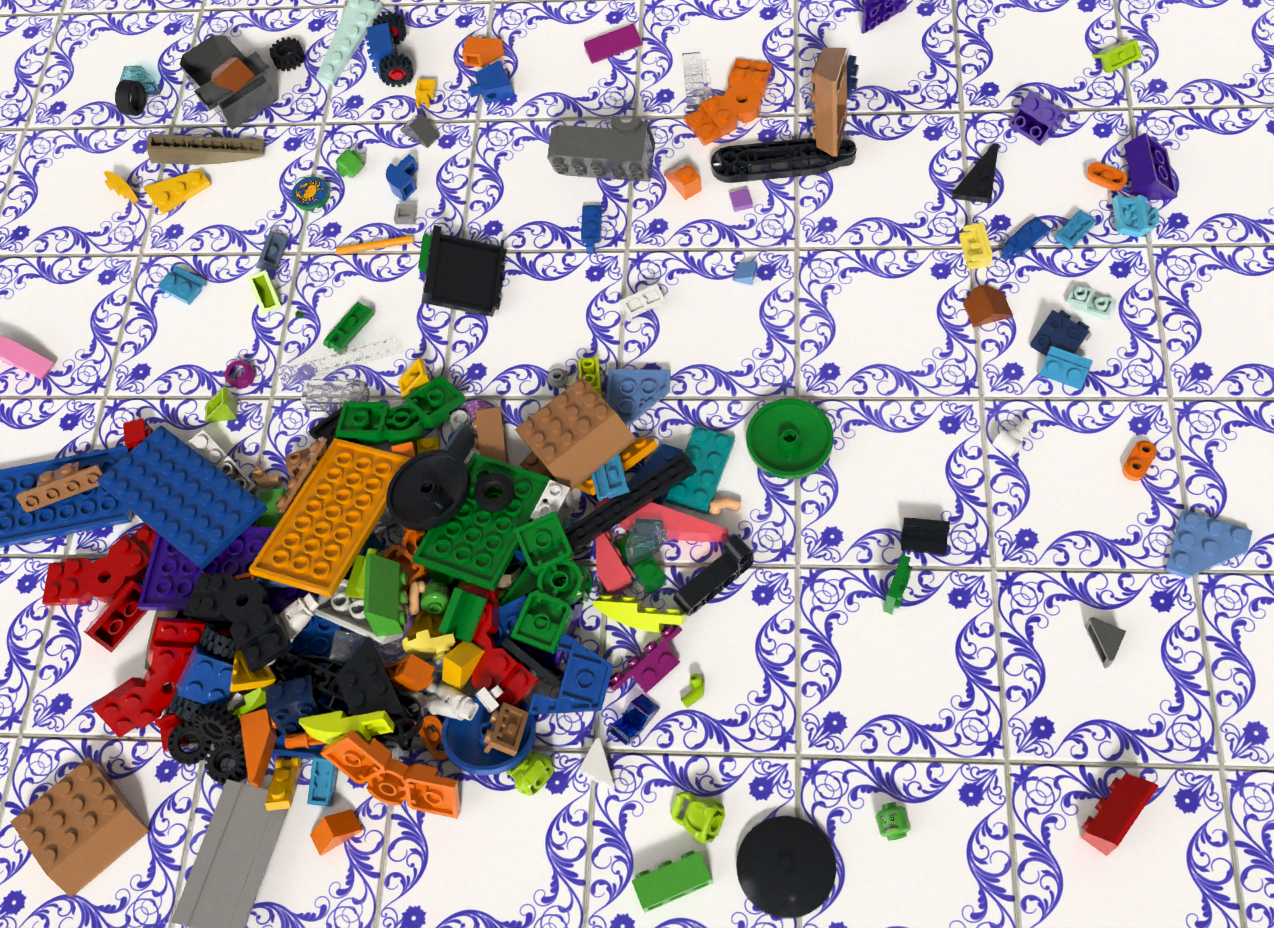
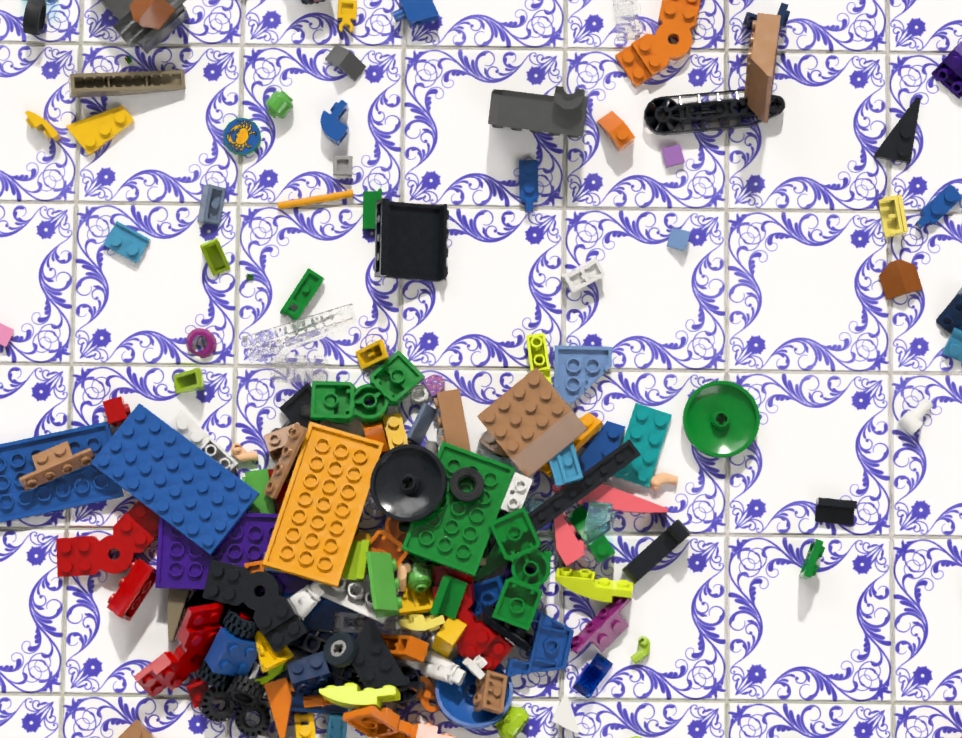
camera: 15 degrees left, 20 degrees up
light grey plate [547,368,568,388] -> none
none -> black bush [324,632,358,668]

